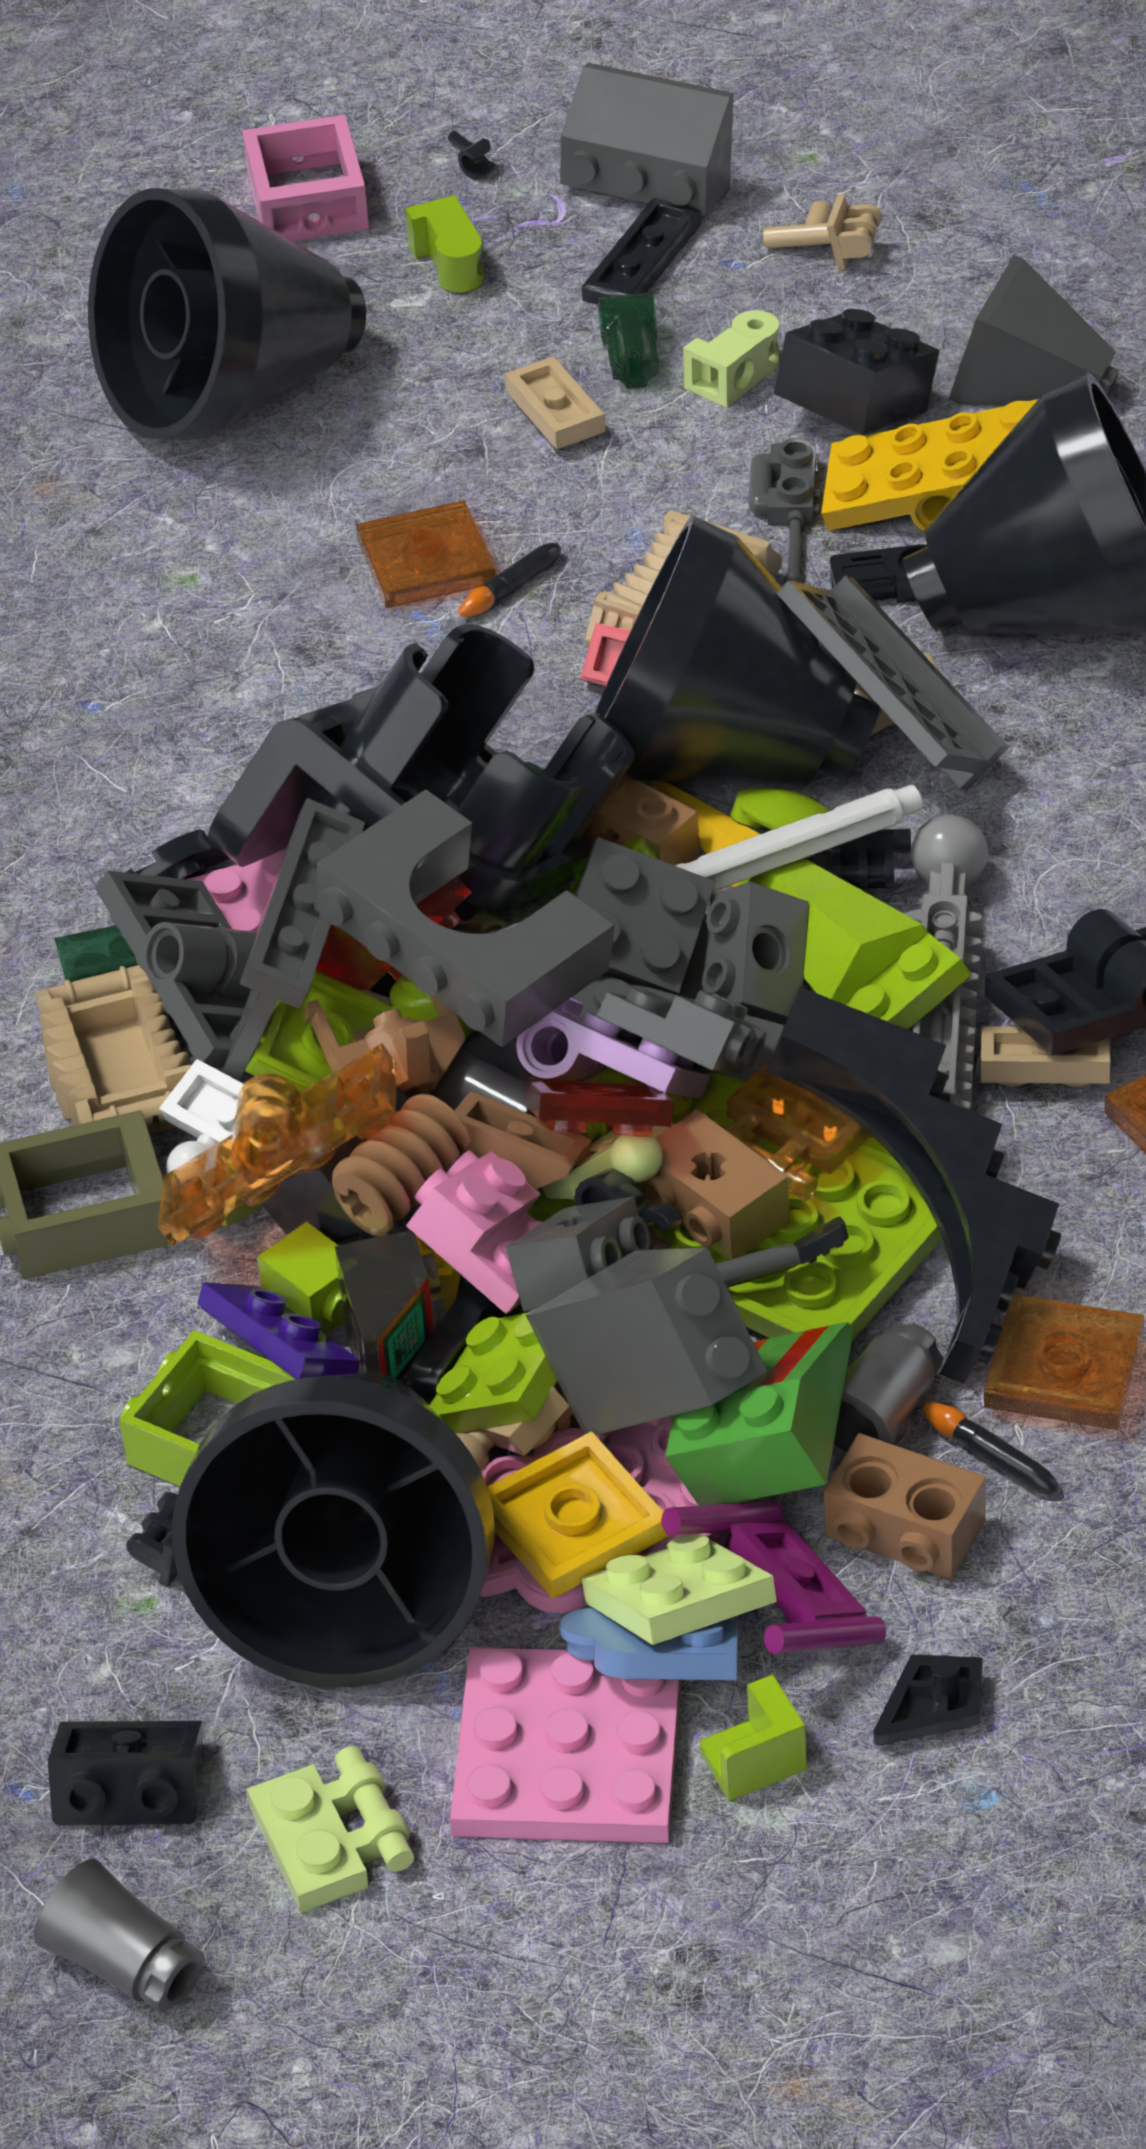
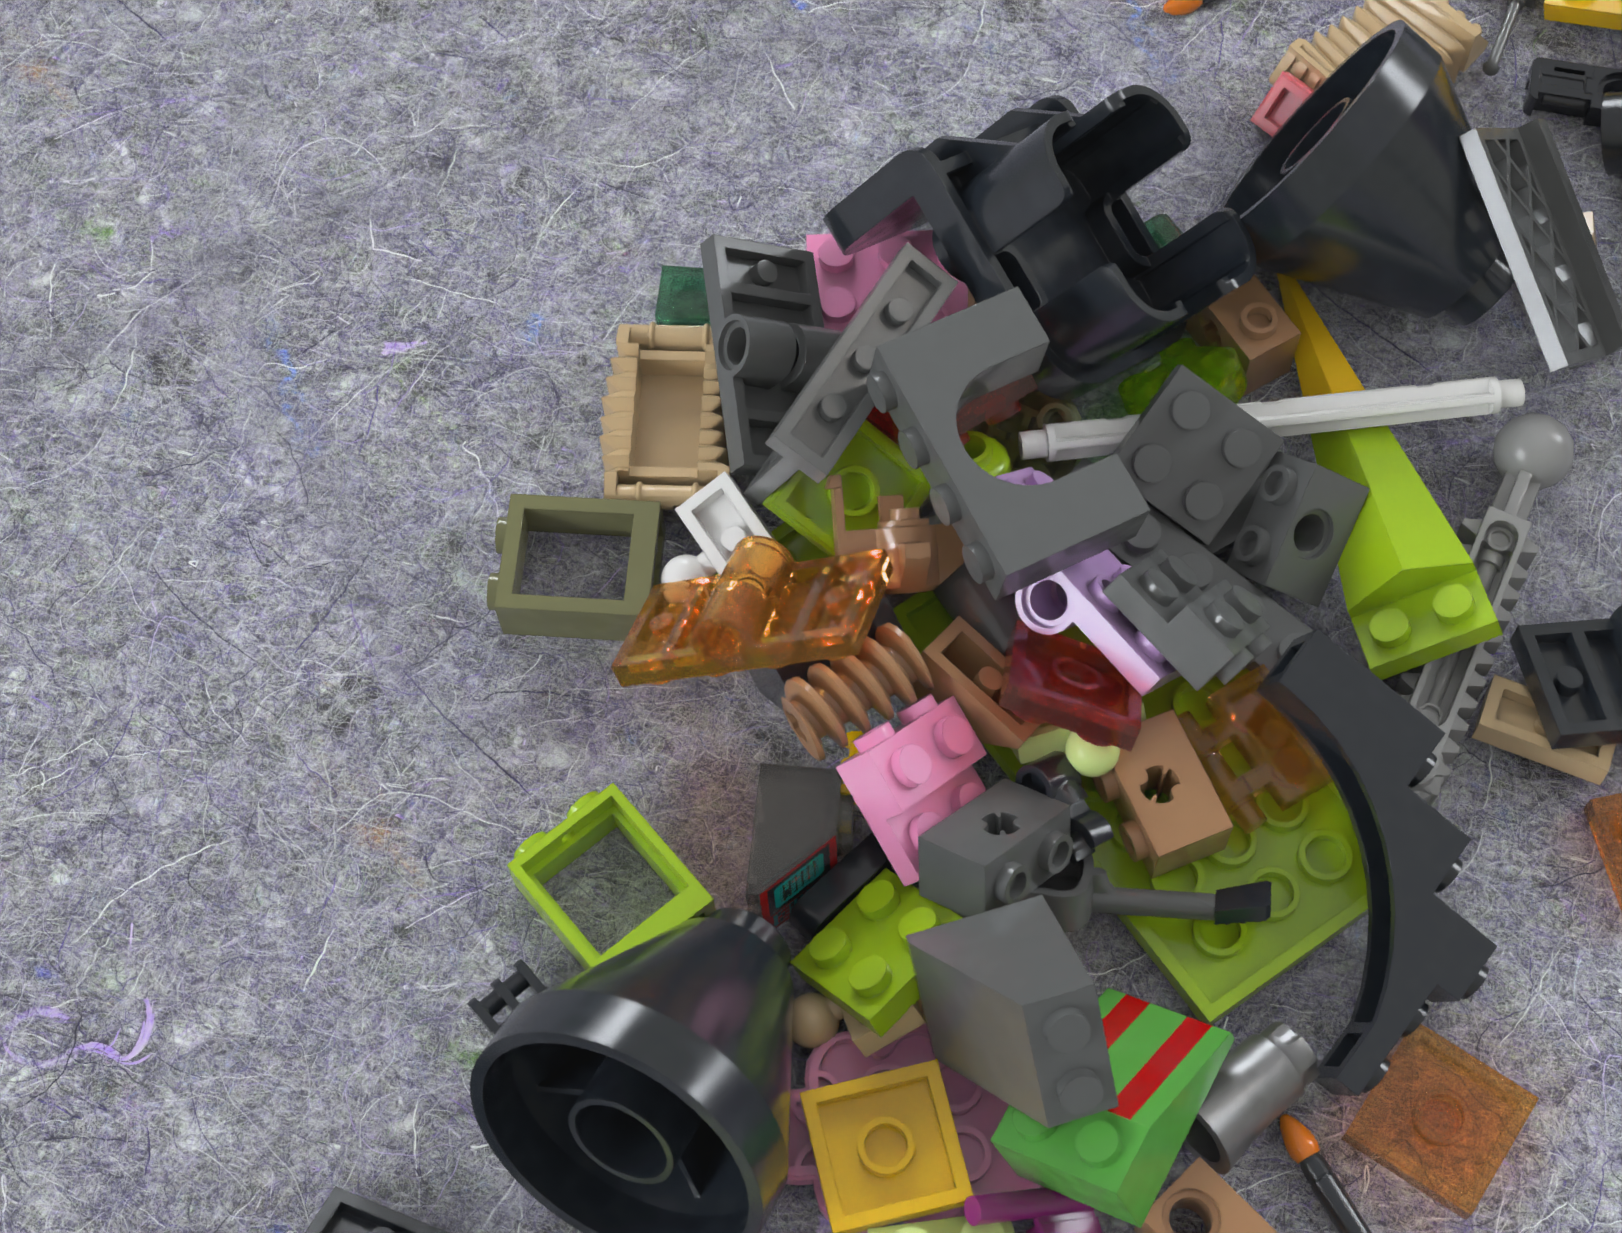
camera: 20 degrees right, 20 degrees up
black plate [126,829,229,880] -> none
dark purple plate [197,1282,361,1379] -> none
lime brick [257,1221,365,1335] -> none
lime dish [730,788,832,849] -> none
black arm [832,828,911,889] -> none

